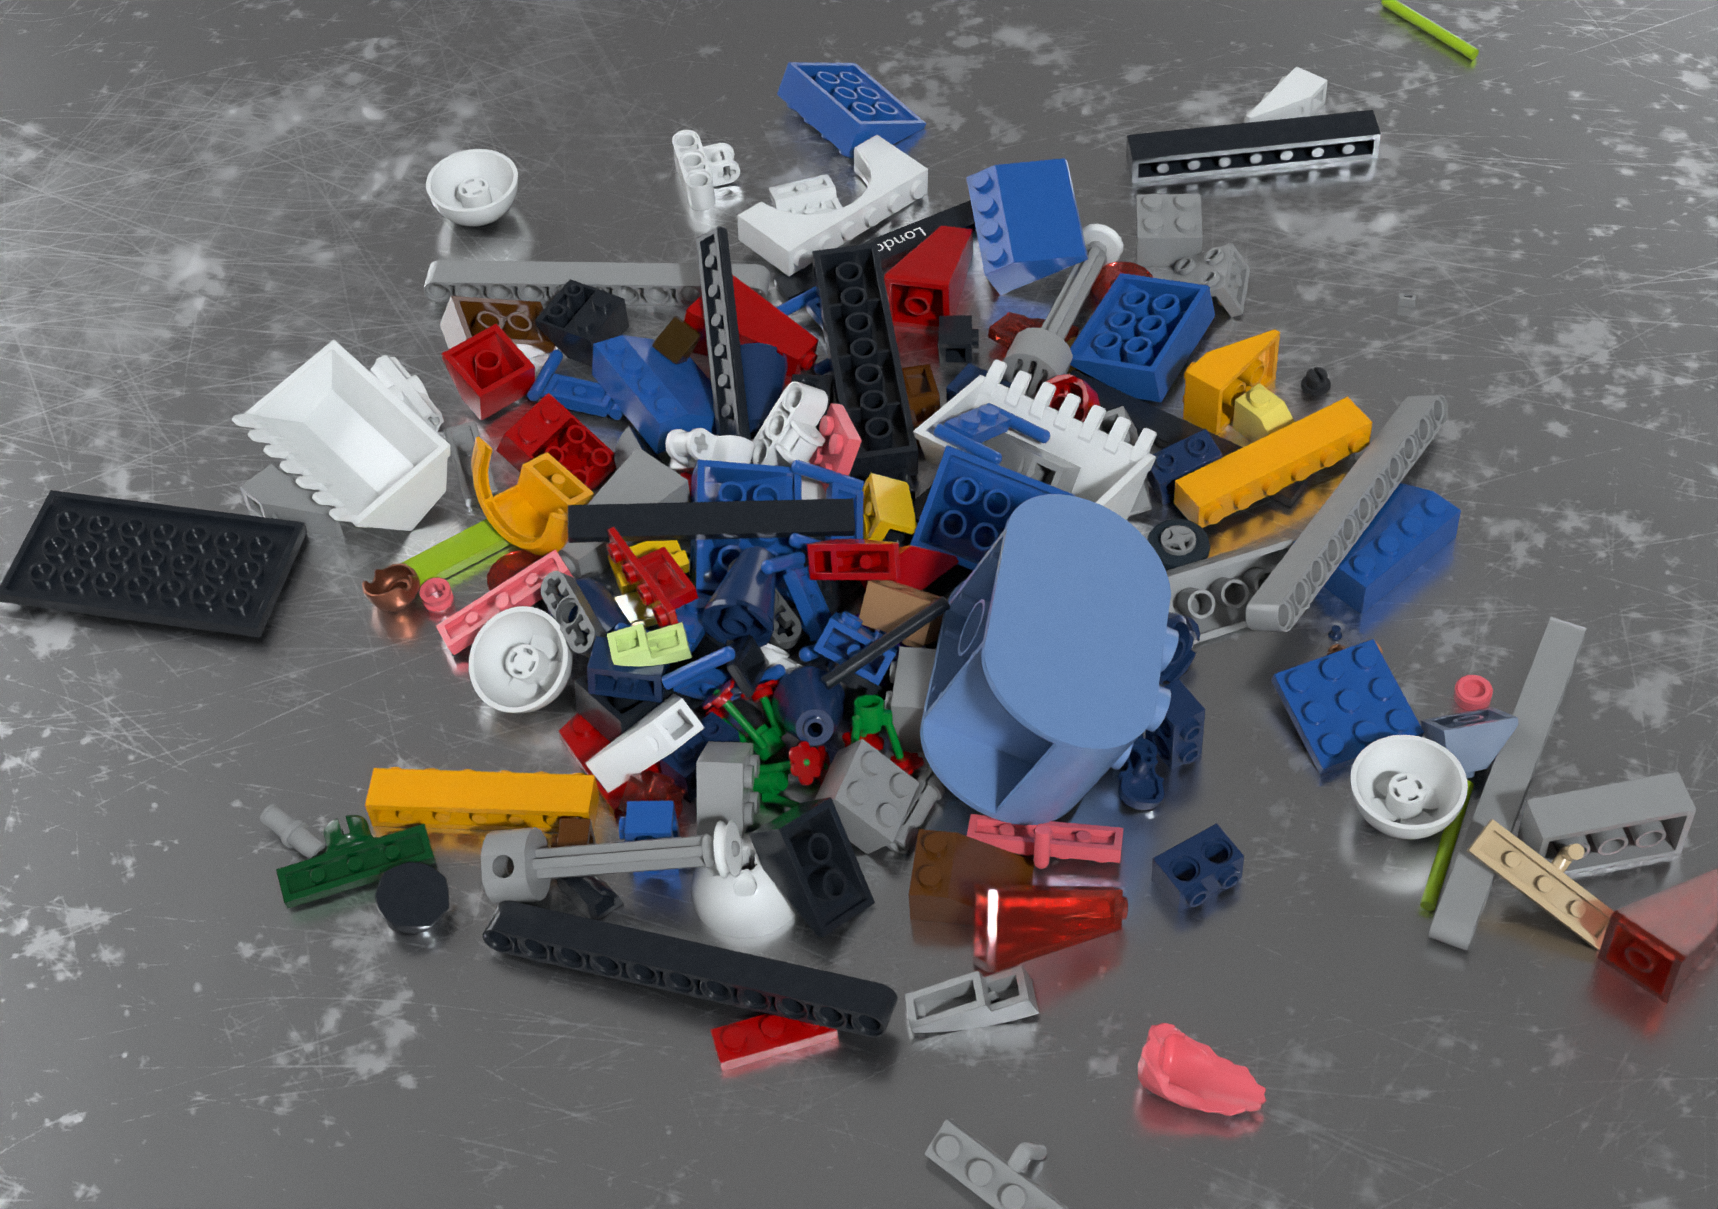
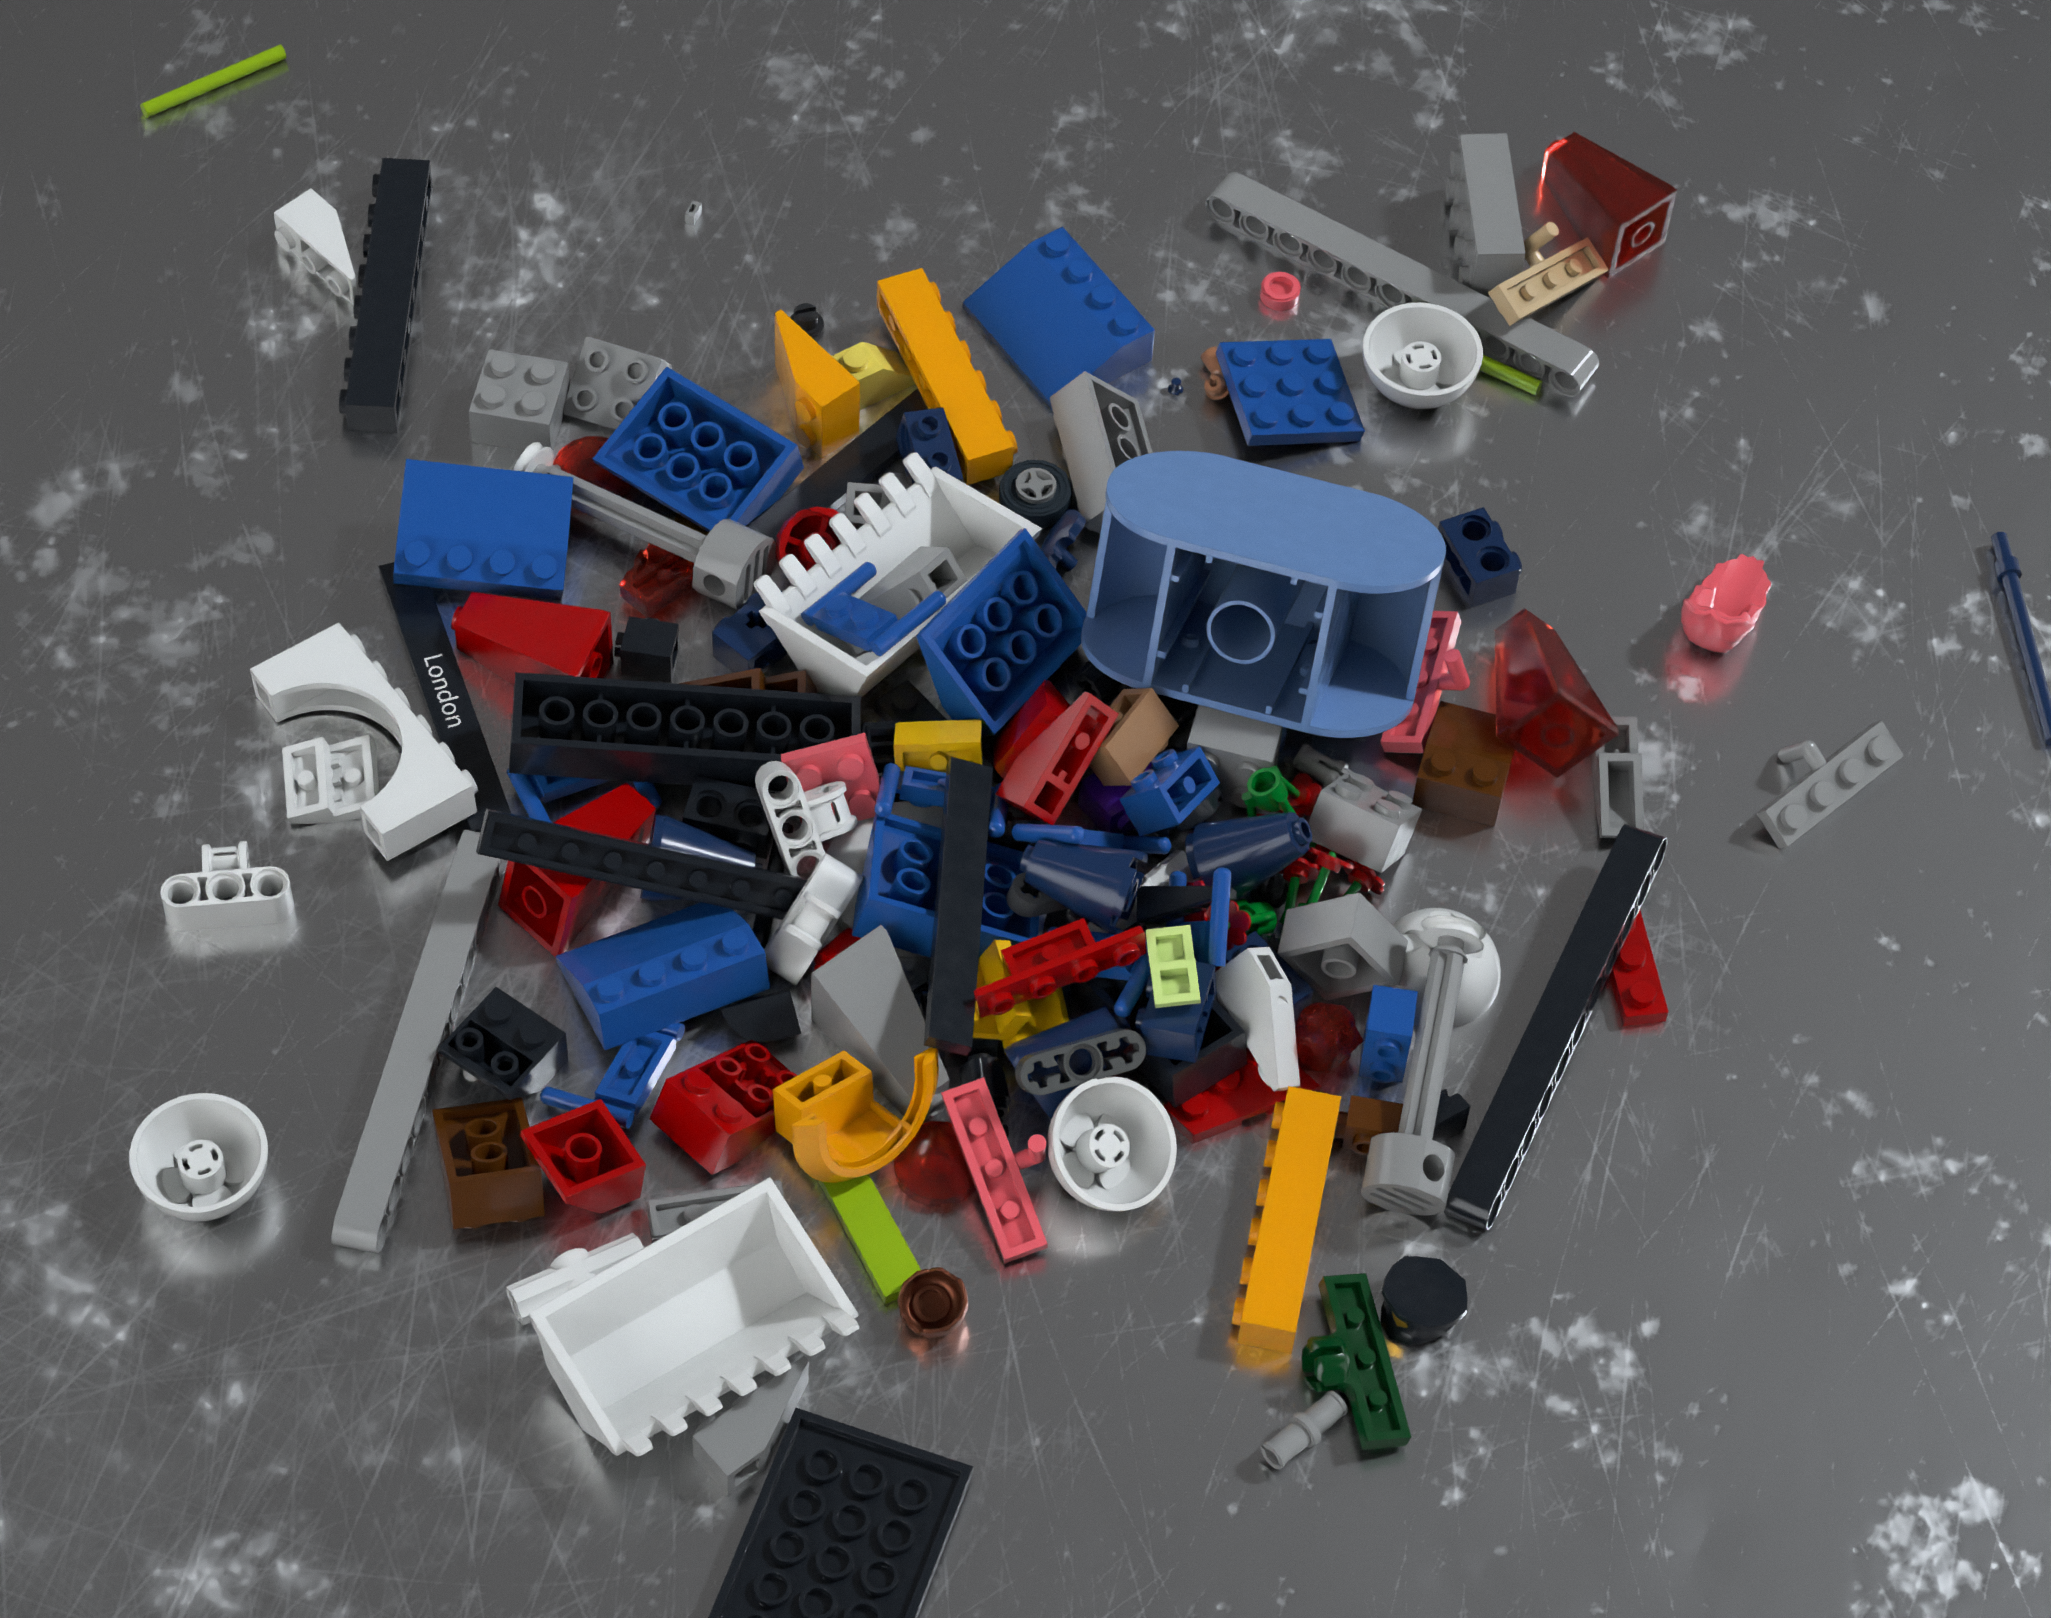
camera: 90 degrees left, 5 degrees up
coral bush [419,578,454,612] -> none
dark brown slope [652,316,702,364] -> none
black slope [749,797,875,937] -> none
blue slope [777,62,926,158] -> none
black bar [820,596,951,690] -> none
light grey beam [1246,395,1448,632] -> none
sand blue slope [1420,707,1519,778] -> none

